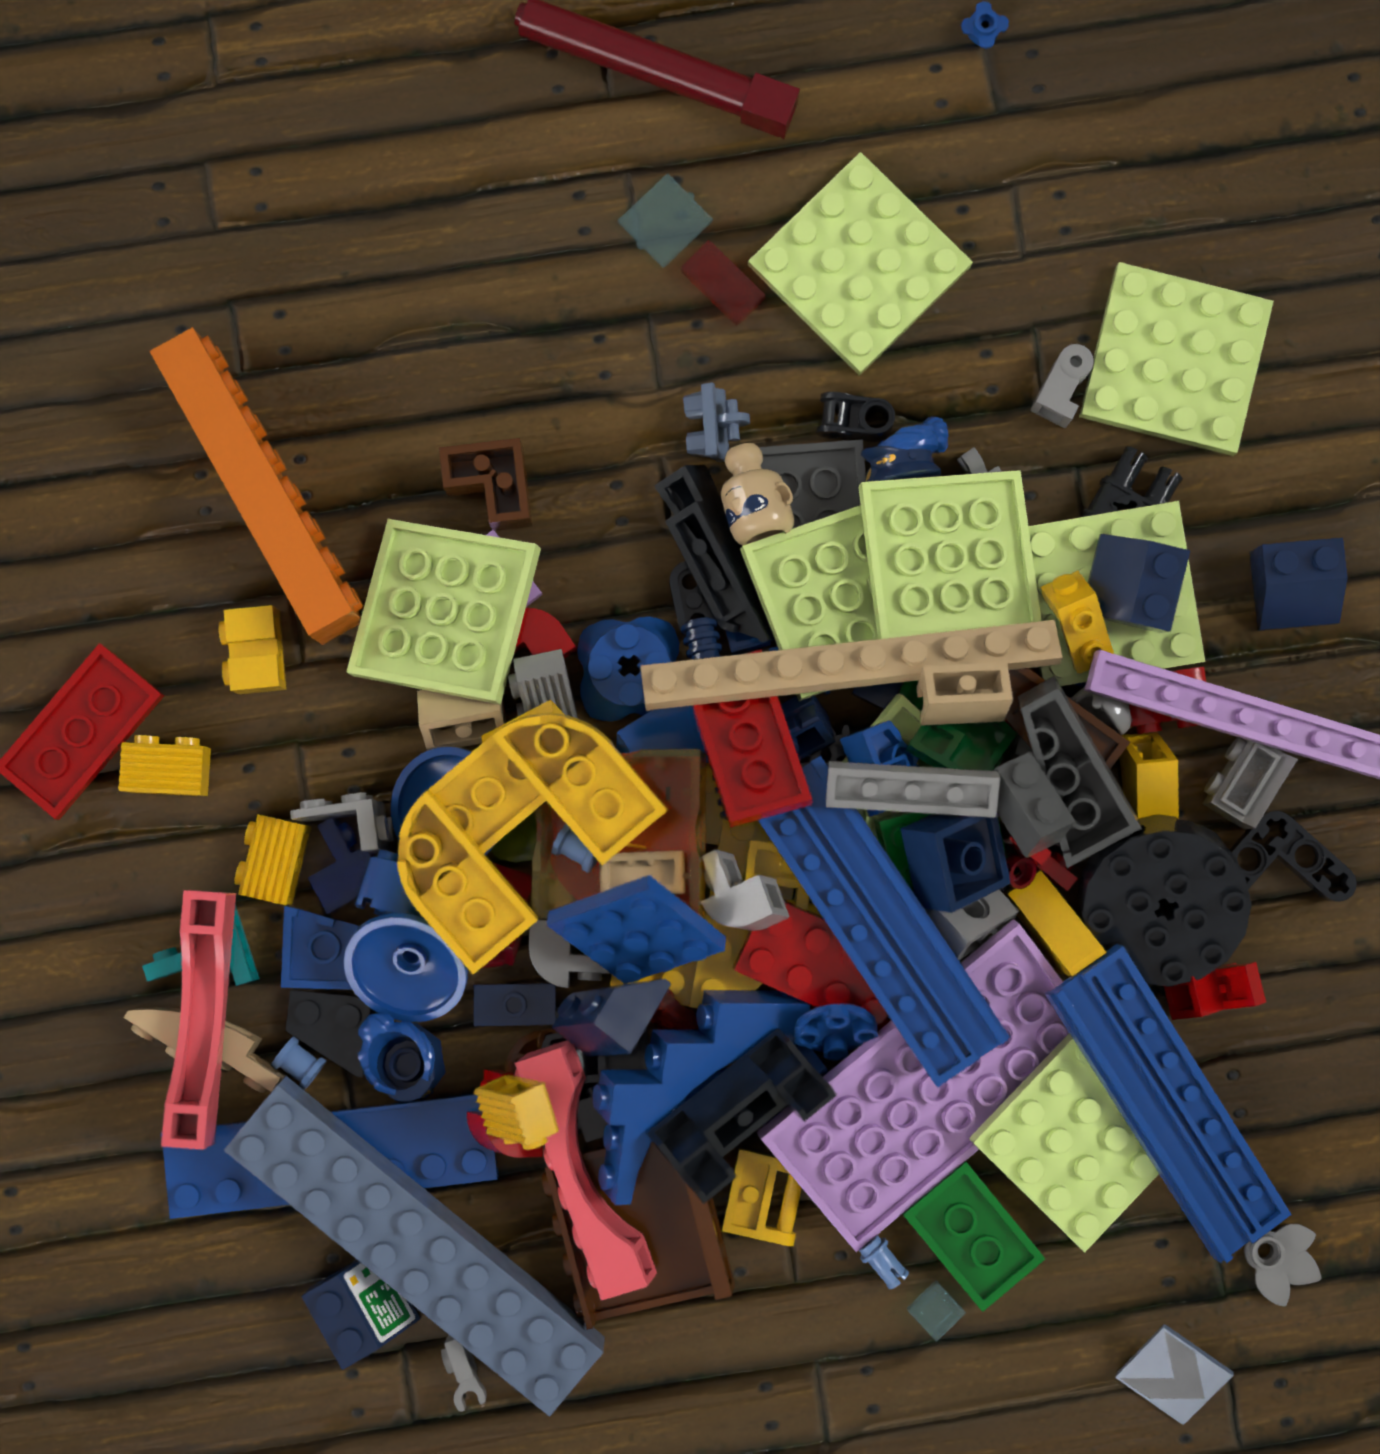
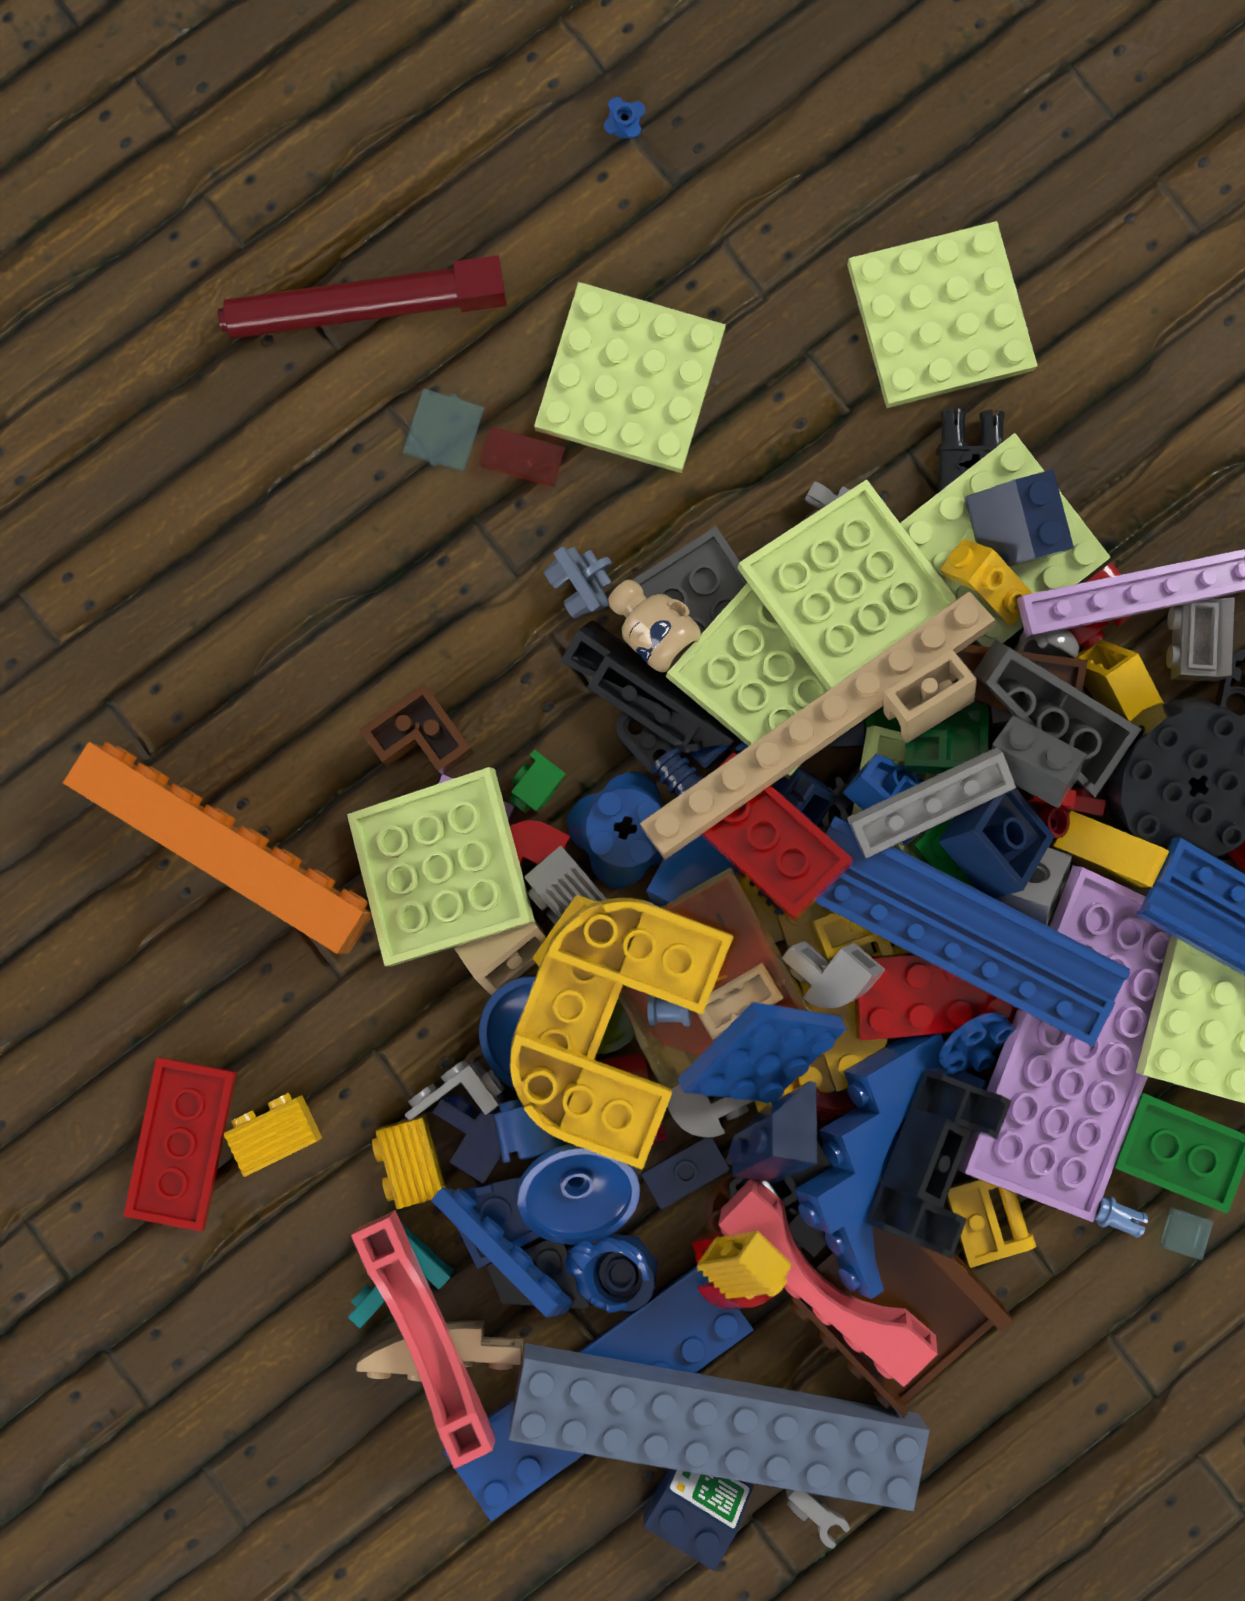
camera: 25 degrees left, 0 degrees up
yellow brick [218,605,286,694] -> none
medium blue bush [271,1036,326,1090] -> none
black piece [816,392,895,442] -> none
piece [861,416,948,482] -> none
light grey leg [1030,344,1094,428] -> none
dark blue slope [1249,537,1348,631] -> none
none -> blue wing [431,1188,575,1317]
none -> green brick [508,749,567,814]

